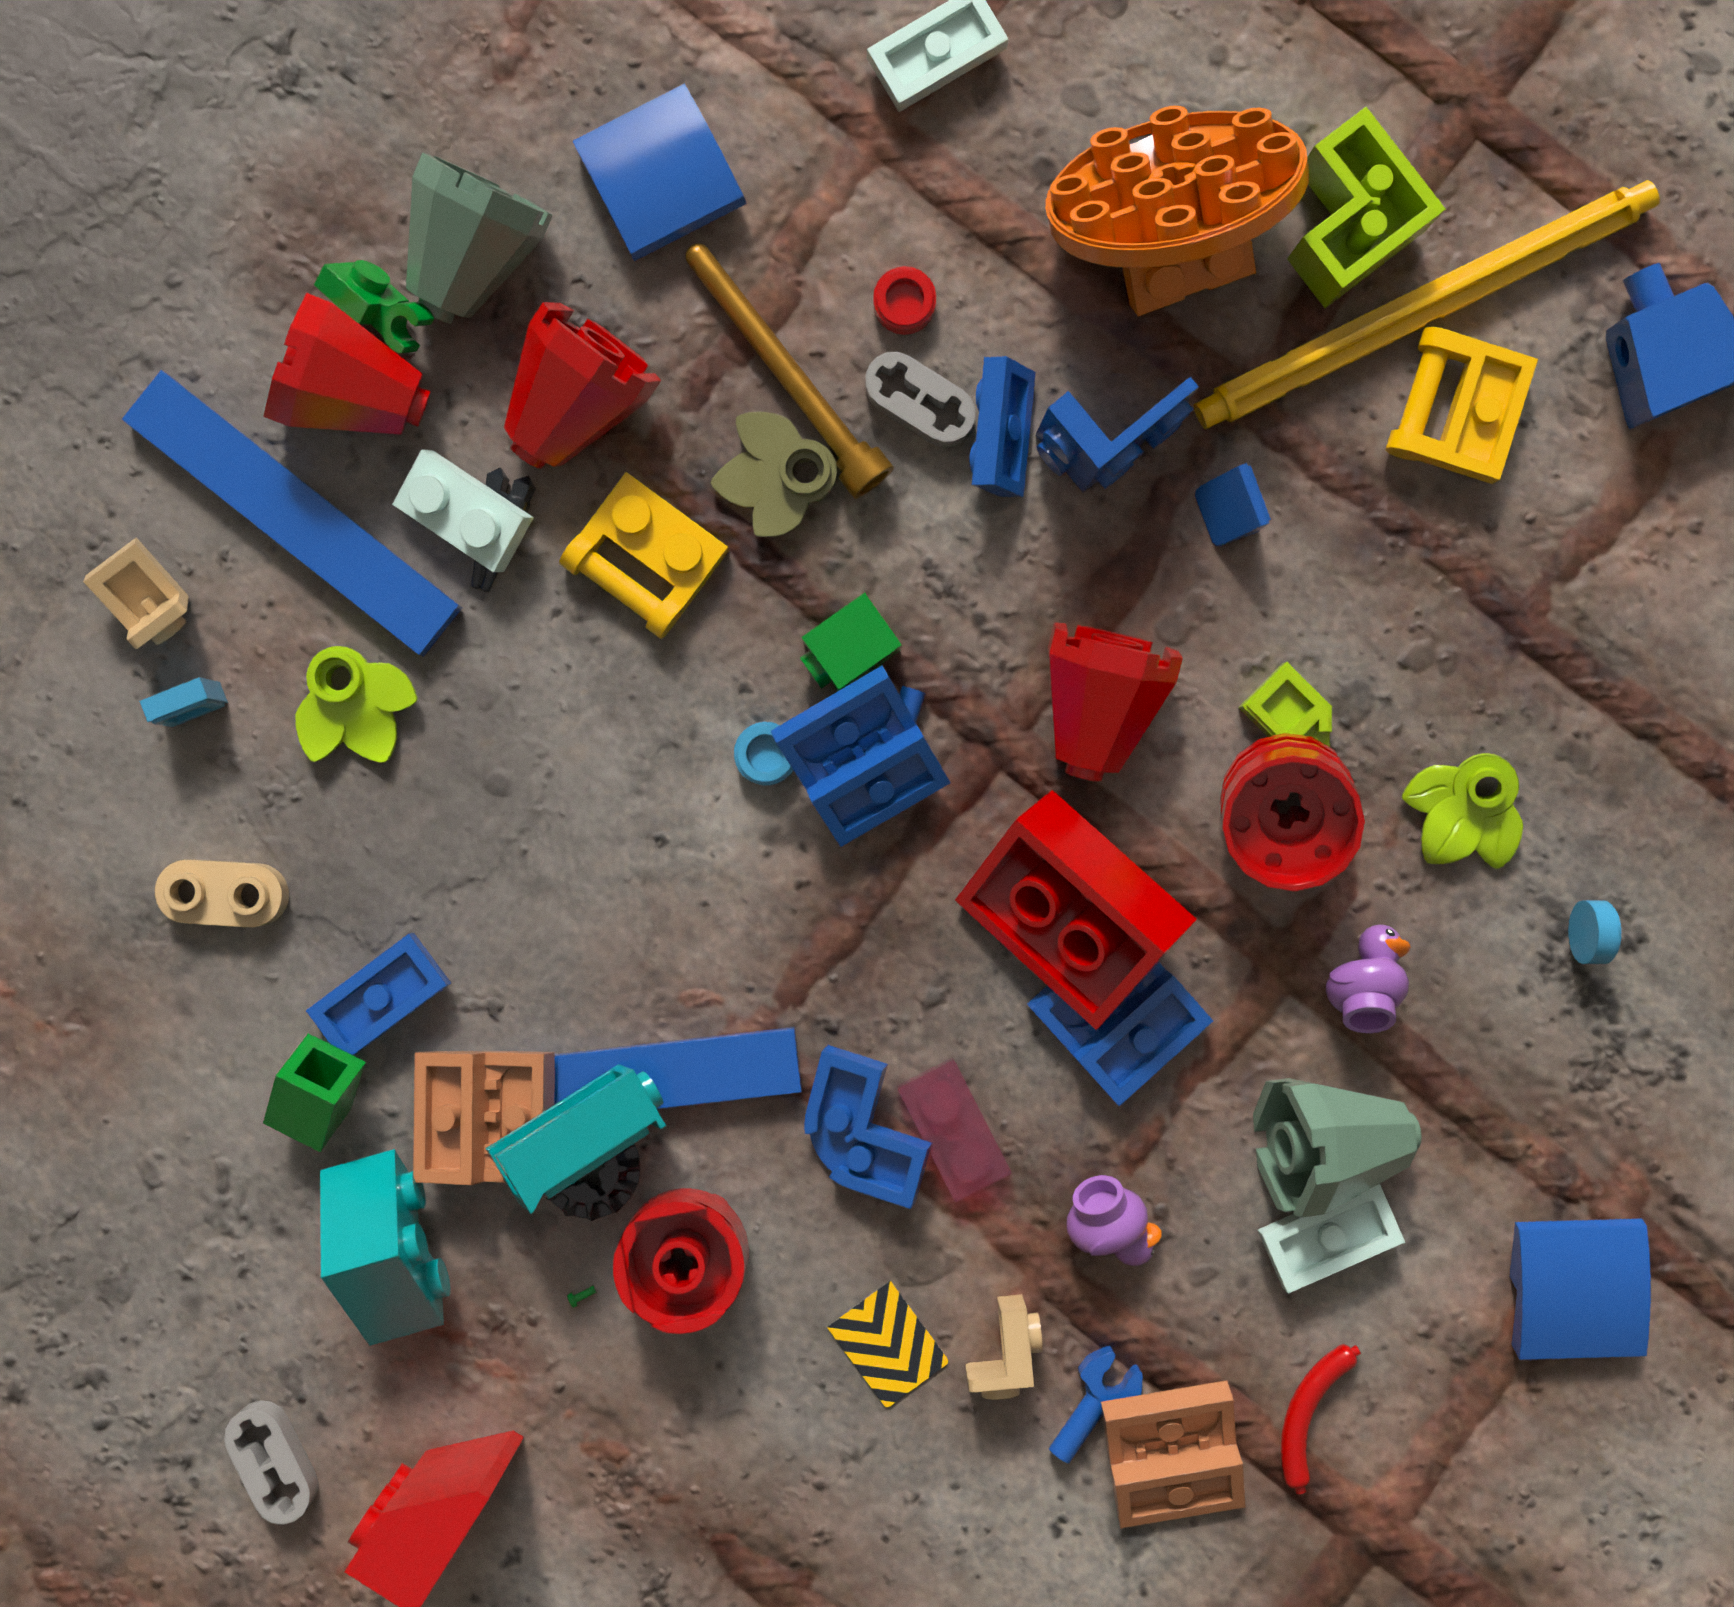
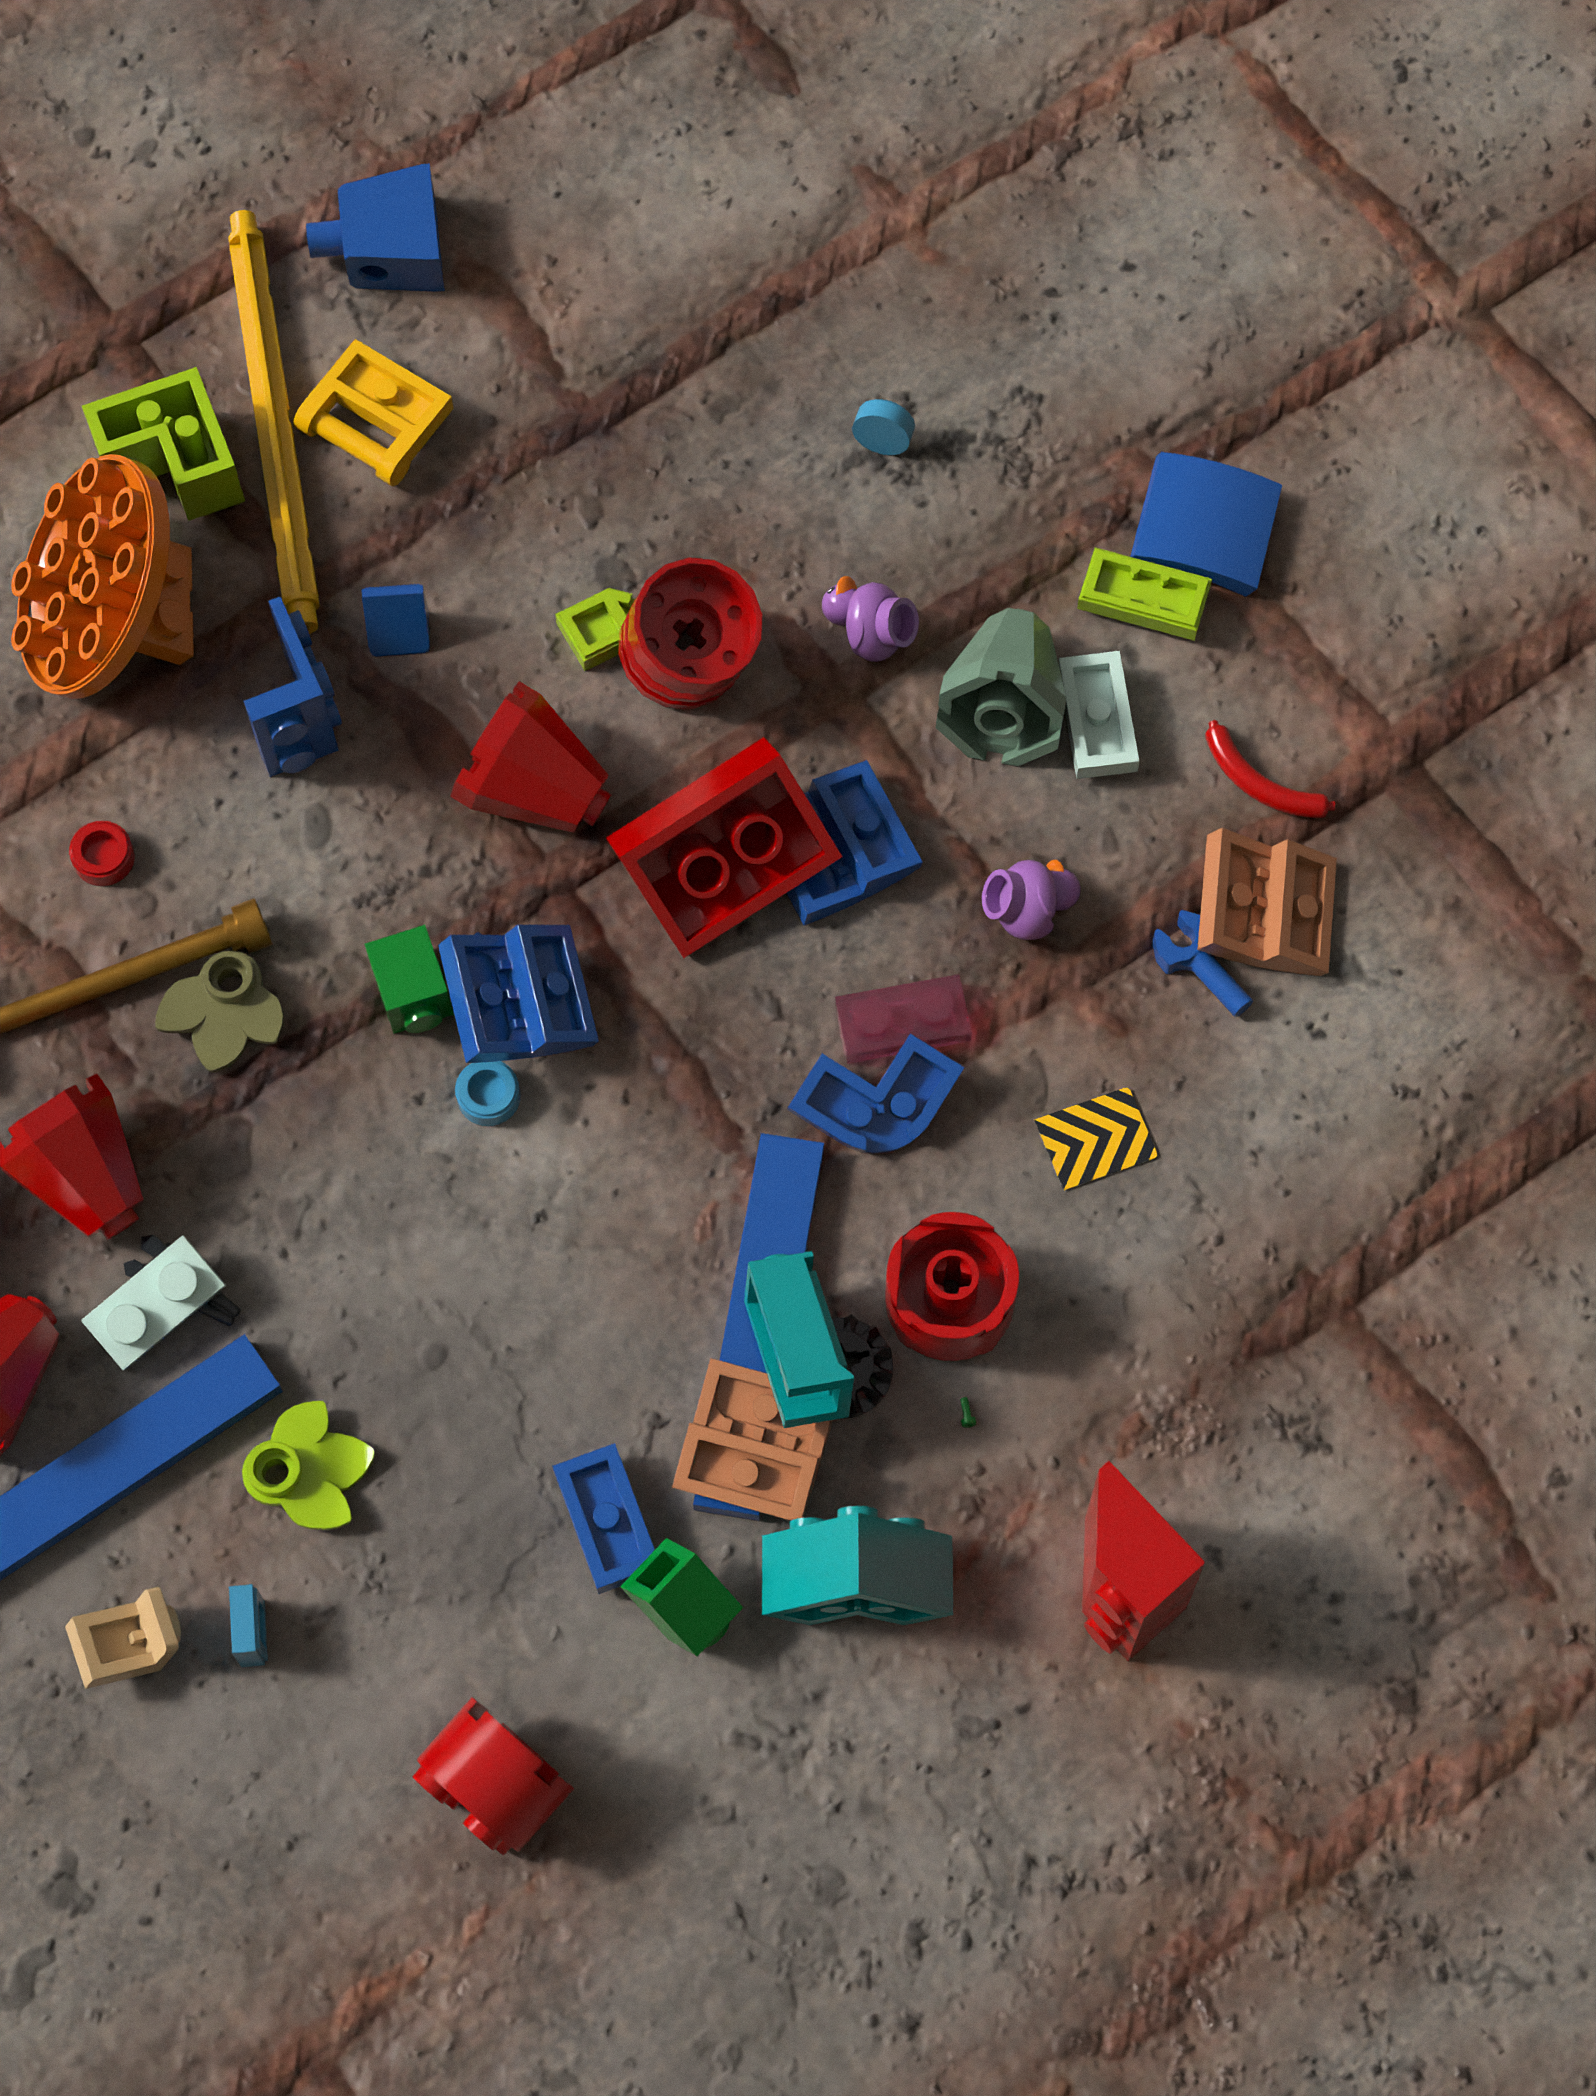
camera: 70 degrees left, 20 degrees down
tan plate [155,859,289,927] -> none
light grey beam [224,1400,319,1525] -> none
yellow plate [559,472,729,639] -> none
light grey beam [865,352,976,448] -> none
tan bracket [965,1294,1043,1400] -> none
blue plate [969,356,1036,497] -> none
lime plate [1401,753,1523,869] -> none
none -> red brick [412,1697,574,1856]
none -> lime plate [1077,547,1212,641]

